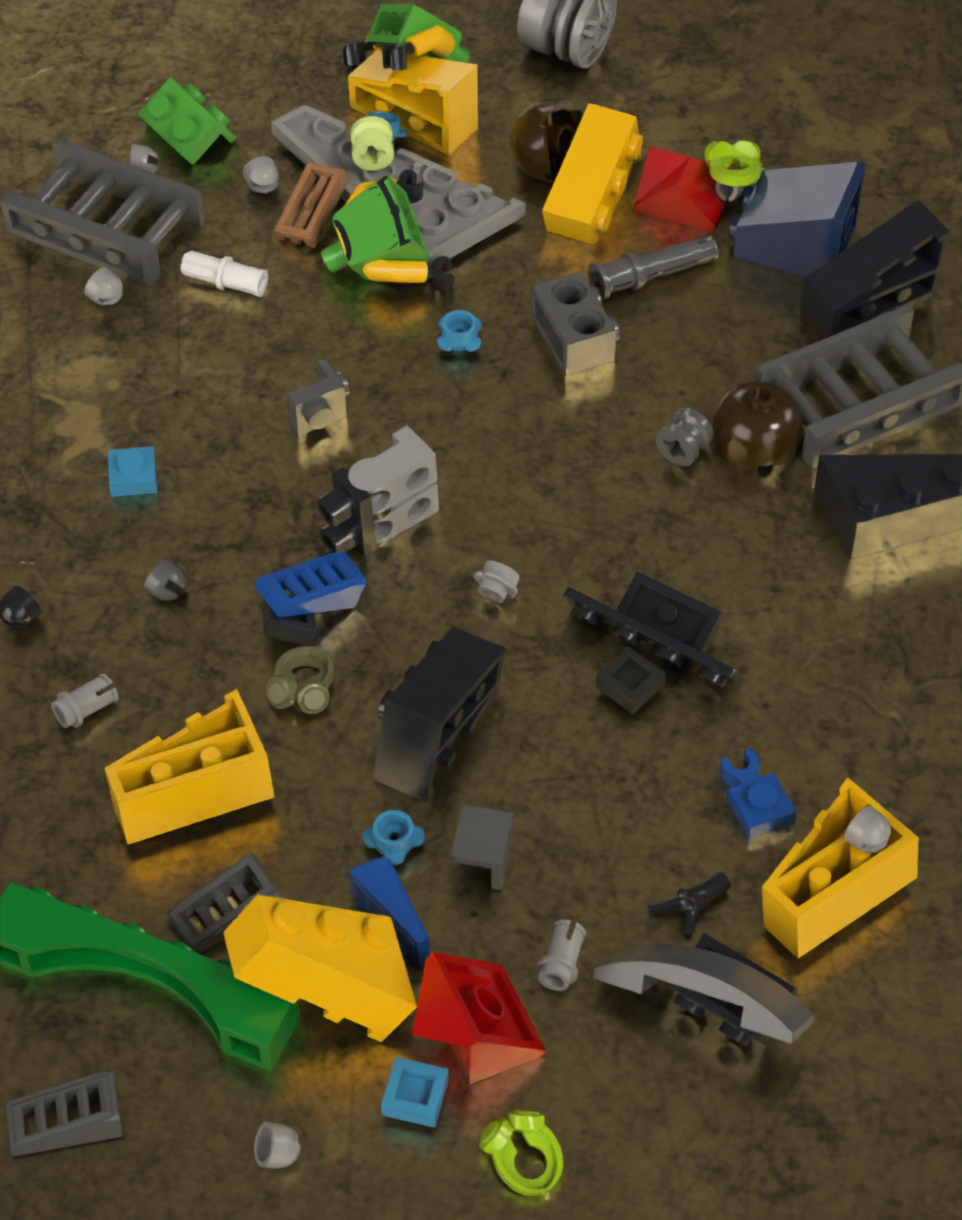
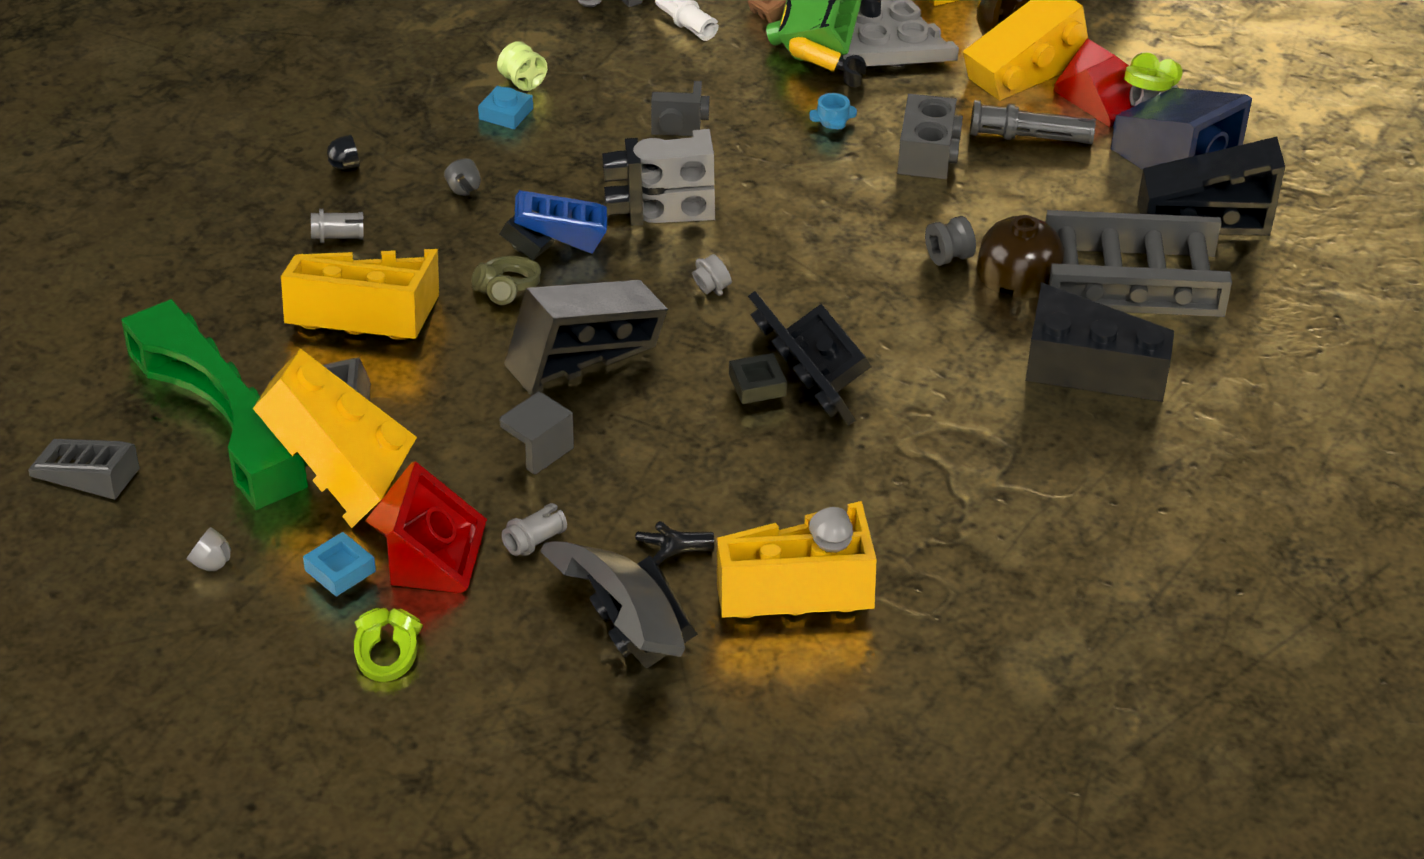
camera: 30 degrees right, 10 degrees down
blue slope [349,856,430,970] -> none
dark azure plate [363,810,425,865] -> none
blue plate [720,748,797,839] -> none
none -> yellowish green wheel [497,41,548,91]

